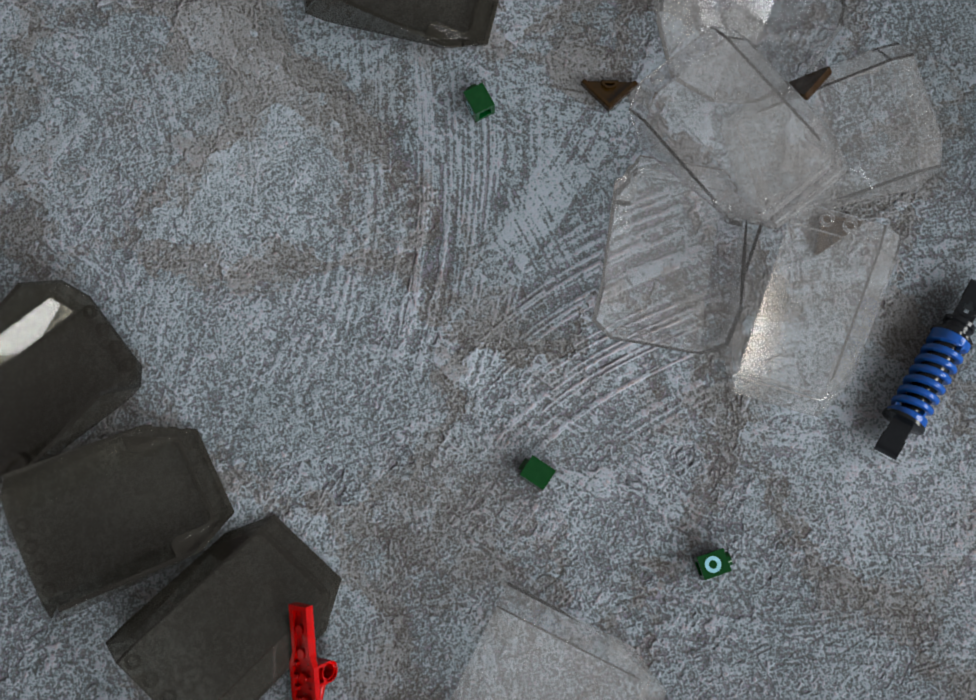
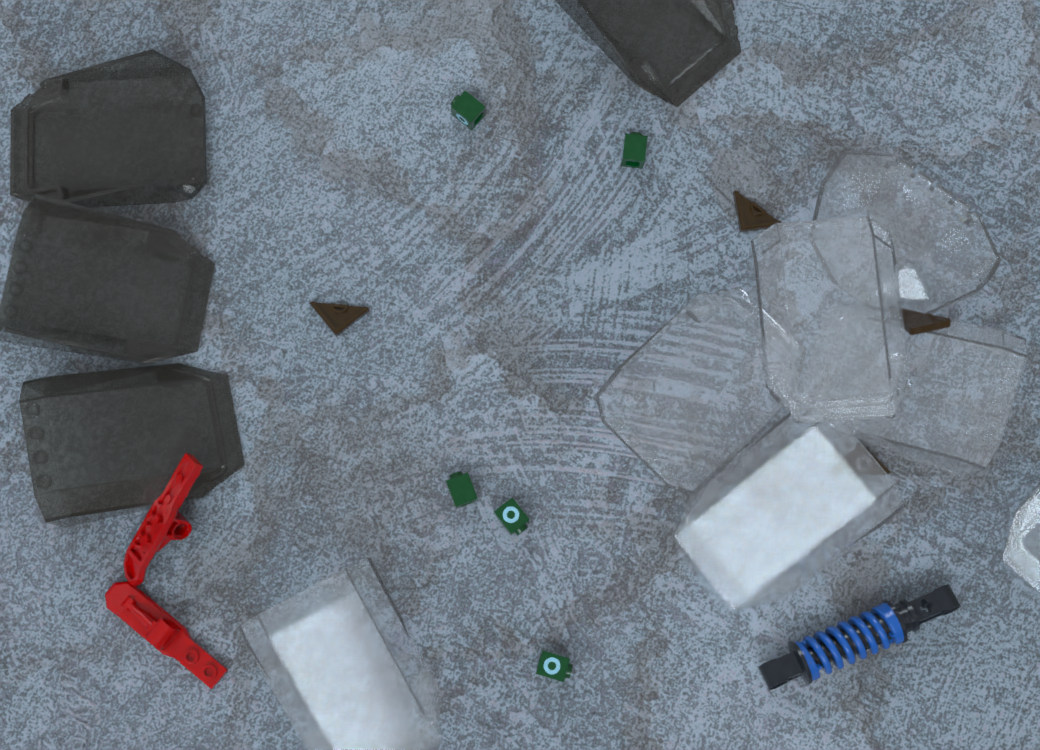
camera: 30 degrees right, 0 degrees up
none -> dark brown tile [310,301,370,337]
none -> dark green brick [451,91,486,131]
none -> dark green brick [494,498,530,536]

